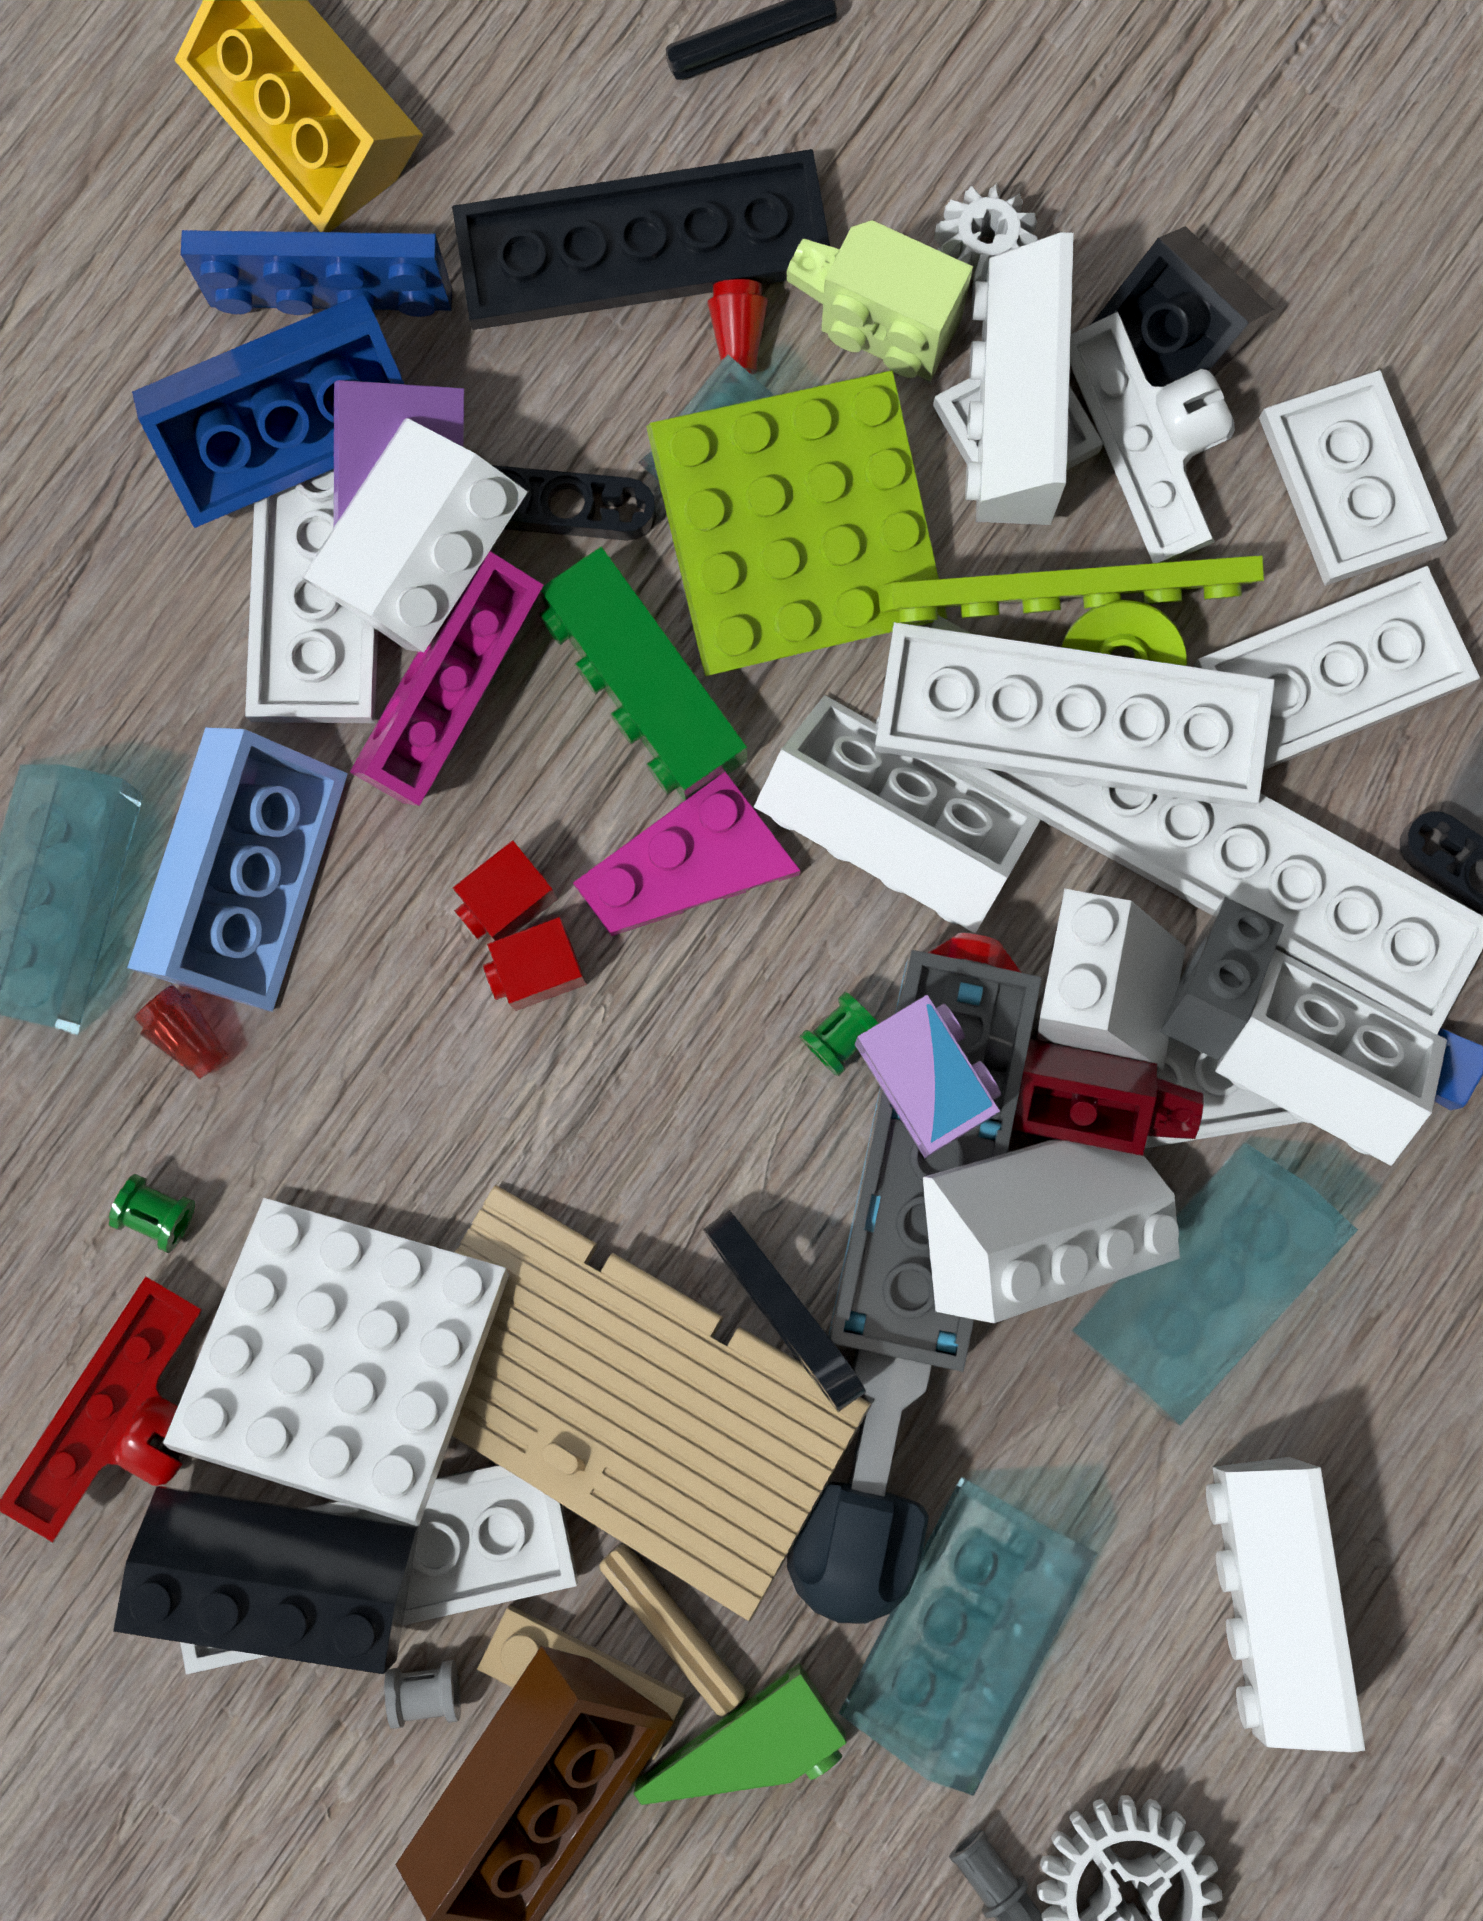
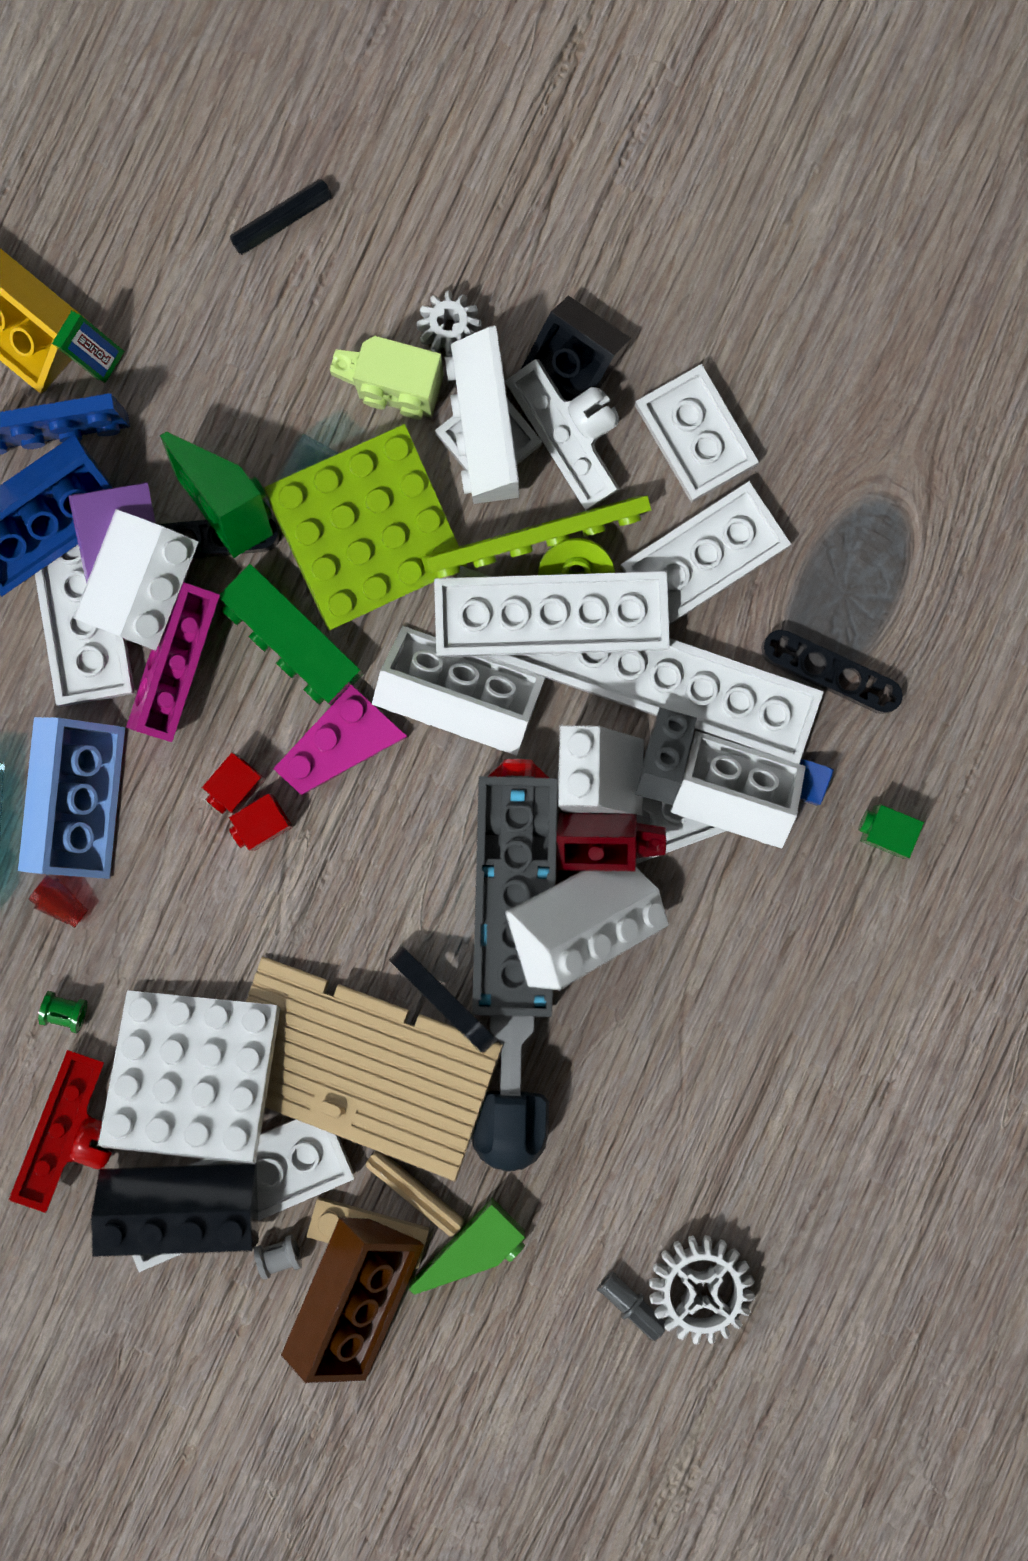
camera: 10 degrees left, 5 degrees up
black plate [452,149,830,330] -> none
red cone [707,279,768,376] -> none
green bush [799,992,879,1077] -> none
clear light blue slope [838,1477,1098,1796] -> none
lavender brick [855,995,1001,1158] -> none
clear light blue slope [1071,1143,1358,1426] -> none
white slope [1206,1457,1365,1752] -> none
none -> tile [52,311,125,383]
none -> green slope [160,431,273,558]

